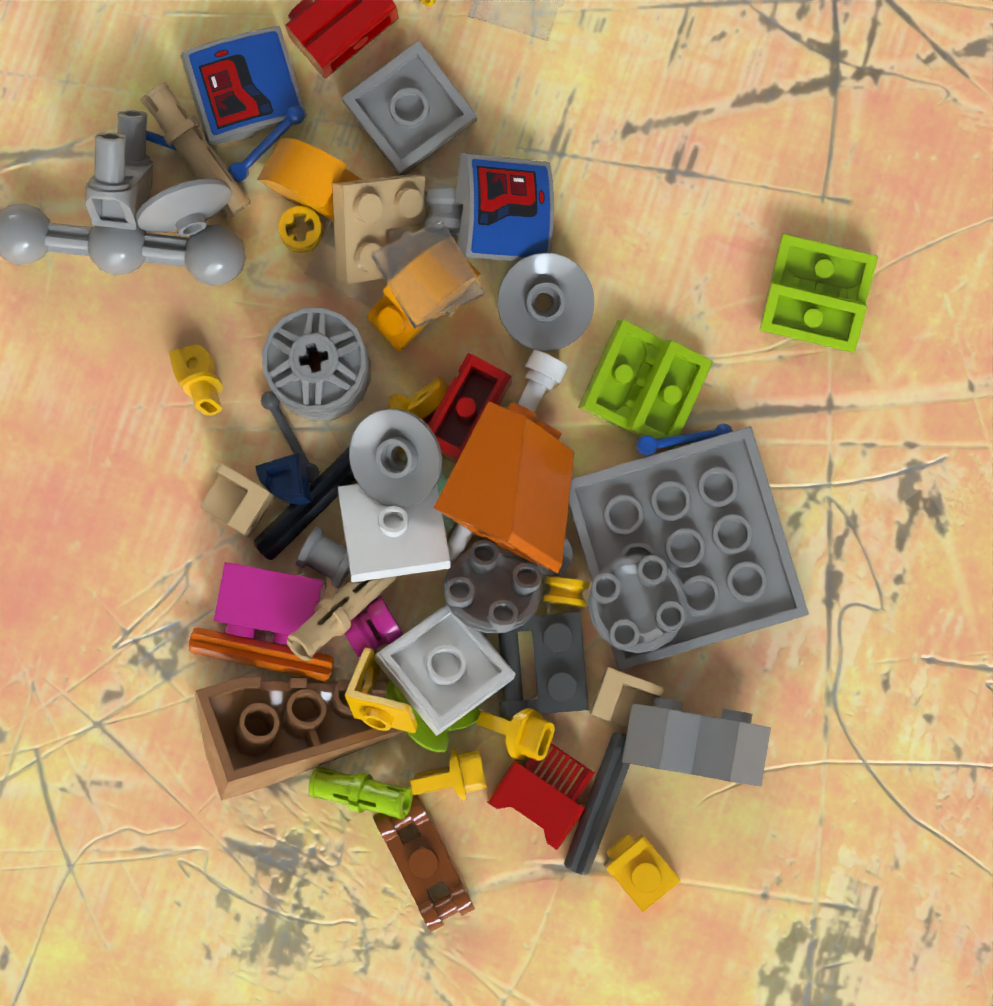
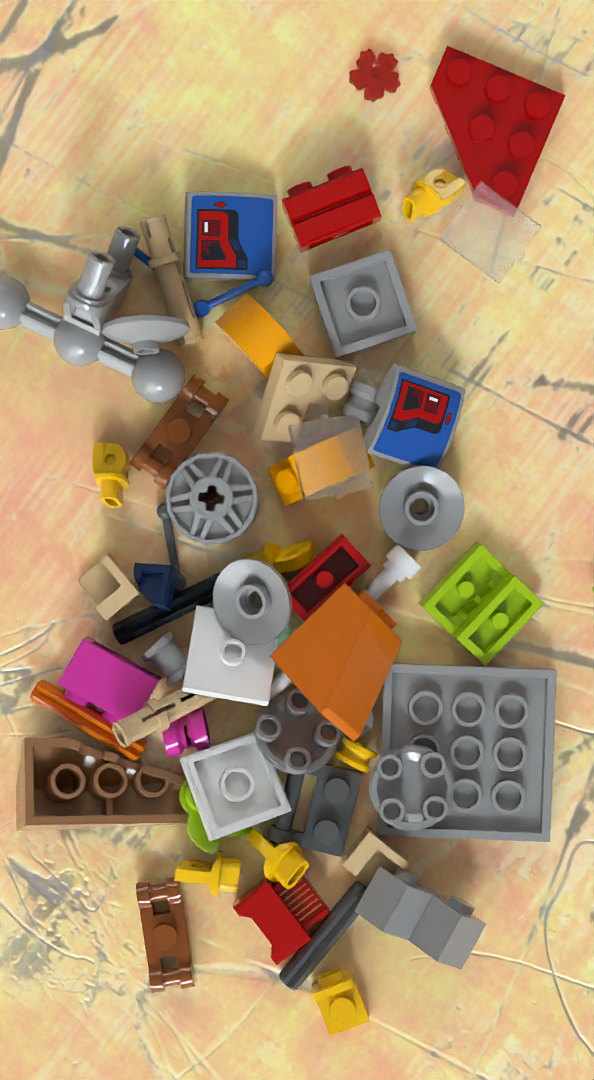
camera: 15 degrees right, 5 degrees up
yellow bush [278,206,323,253] -> none
lime pin [308,766,413,820] -> none
yellow bracket [345,647,418,733] -> none
blue hinge [636,423,733,455] -> none
none -> dark orange plate [129,375,229,489]

